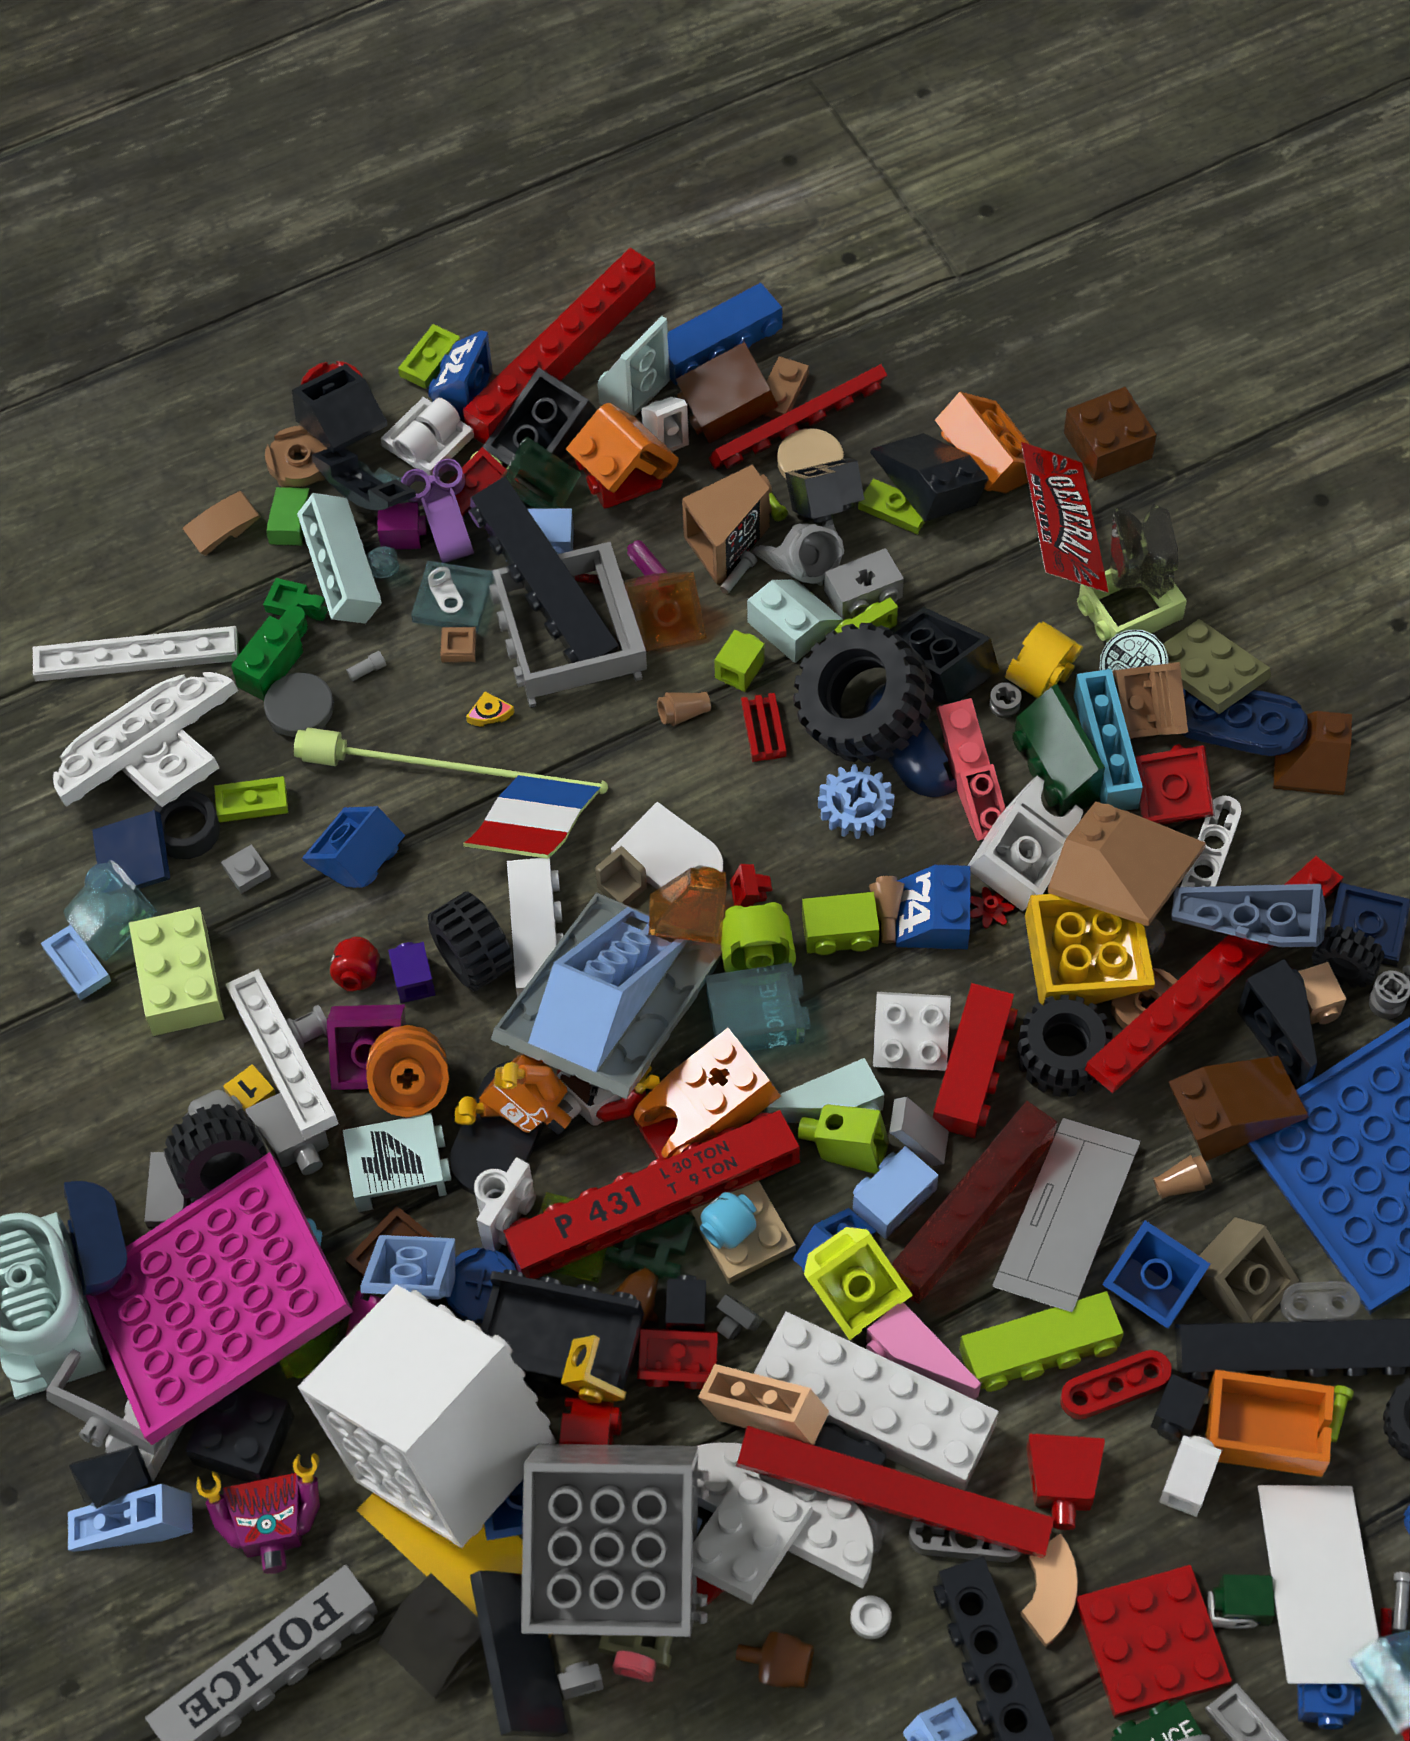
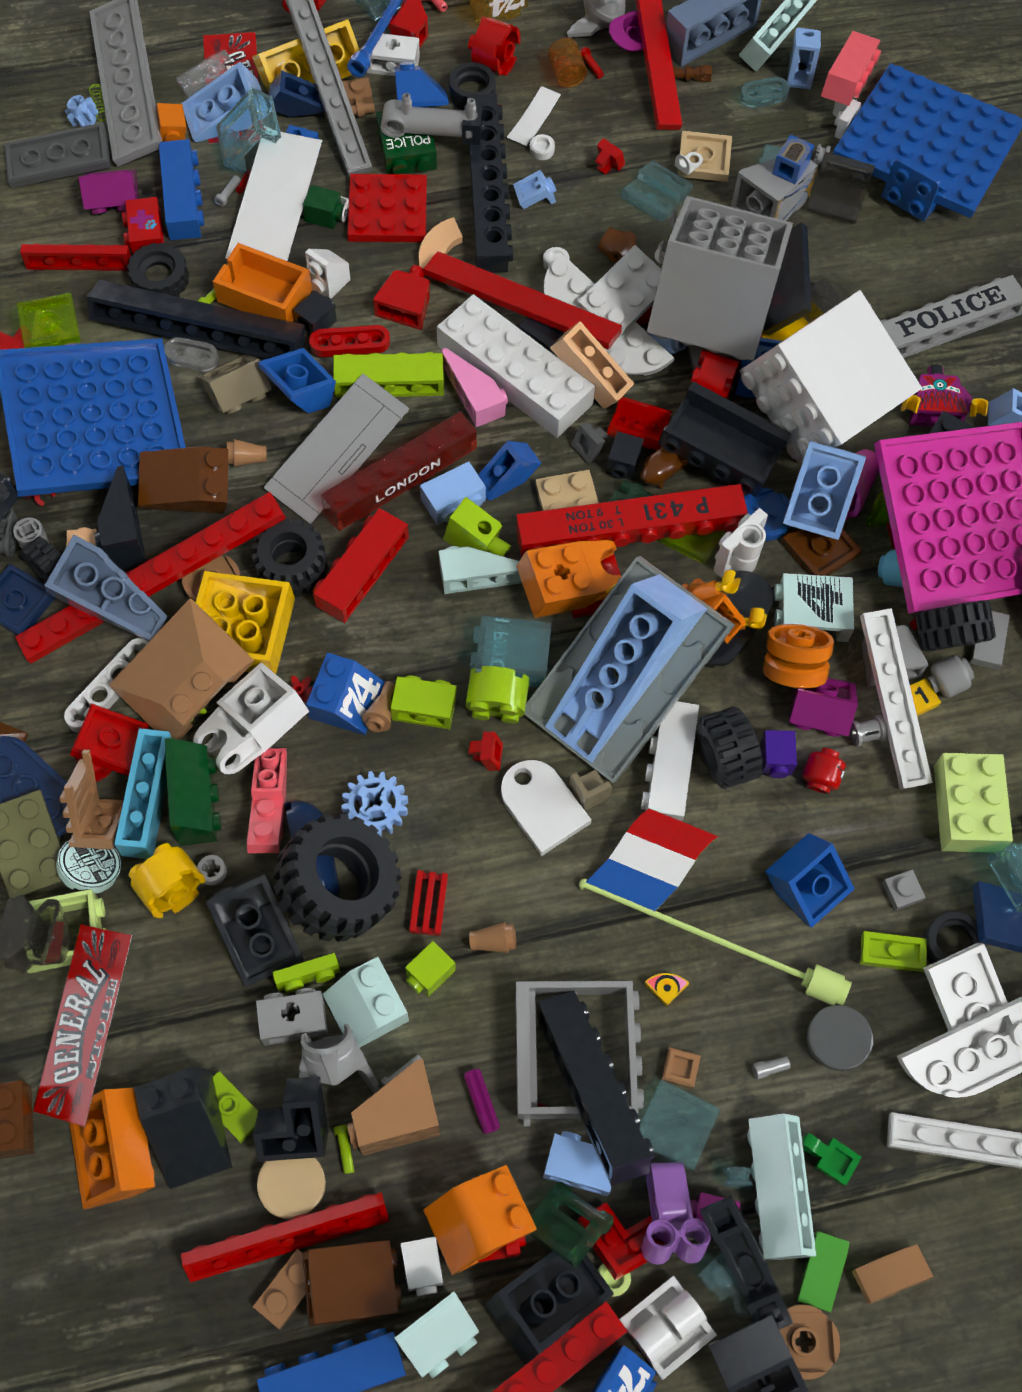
camera: 170 degrees left, 5 degrees up
green brick [231,606,308,701] -> none
white piece [428,567,463,613] -> none
yellow bracket [561,1335,626,1403] -> none
clear orange slope [623,572,707,652] -> none
clear orange slope [648,867,727,944] -> none
medium azure head [700,1192,757,1249] -> none
neon yellow slope [804,1227,913,1340] -> none
white plate [873,992,951,1071] -> none
light grey tile [889,1097,949,1166] -> none

